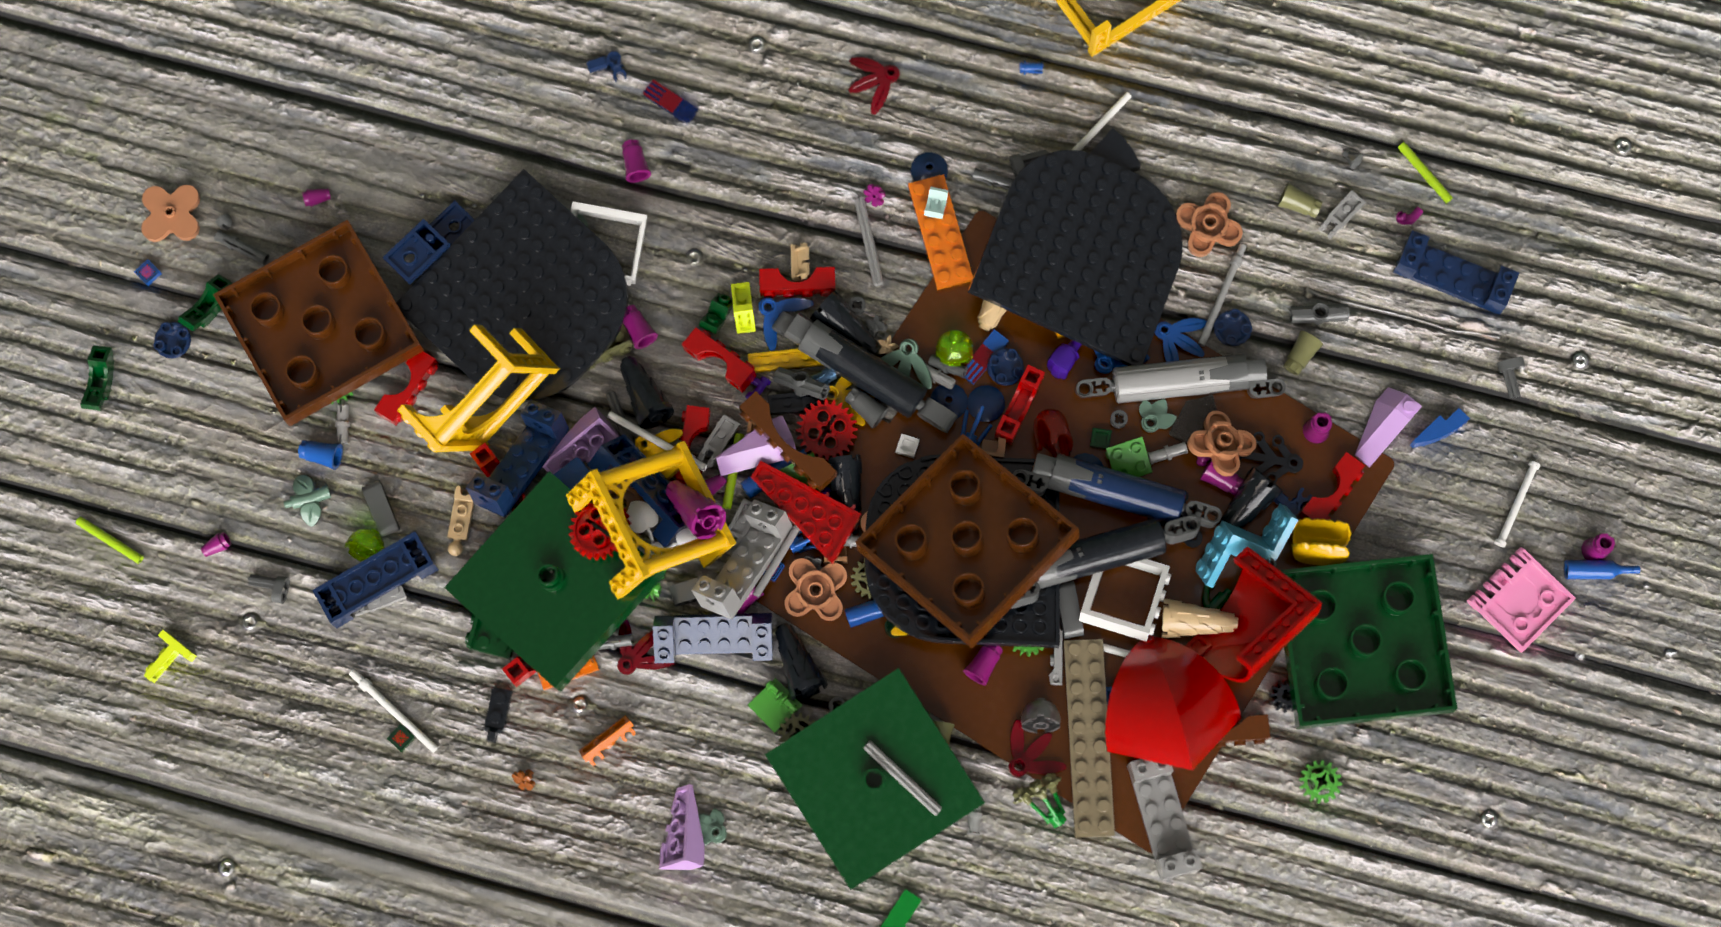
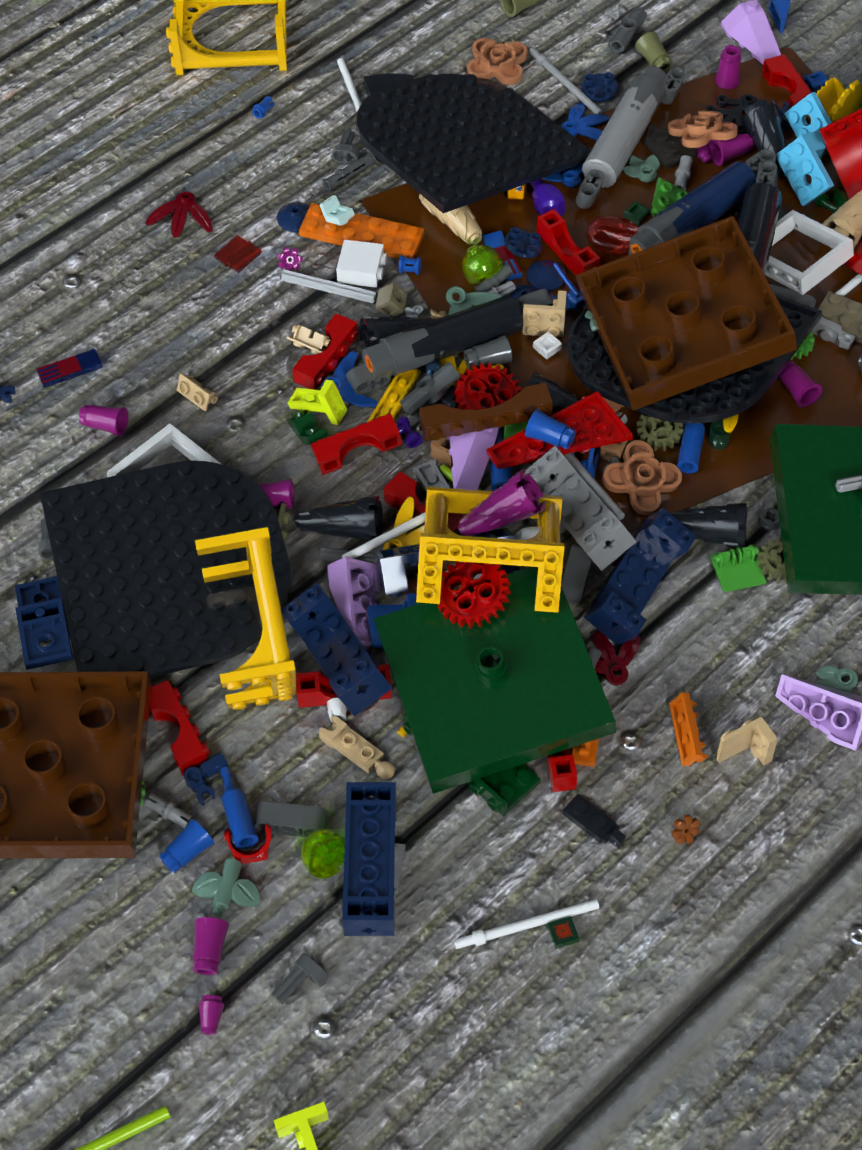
camera: 60 degrees left, 20 degrees down
dark grey bush [1110,410,1128,429] -> none
none -> tan hinge [176,373,218,412]
none -> dark blue bar [184,752,229,806]
none -> magenta plant [192,917,230,976]
none -> clear red piece [214,235,262,273]
none -> blue piece [220,766,258,849]
none -> red helmet [224,824,272,864]
none -> white brick [336,240,387,288]
none -> dark tan brick [375,282,408,318]
none -> blue bush [398,255,422,275]
none -> tan bracket [523,291,567,337]
none -> blue plant [525,409,576,449]
none -> tan bracket [716,716,778,765]
none -> blue tile [804,71,829,92]

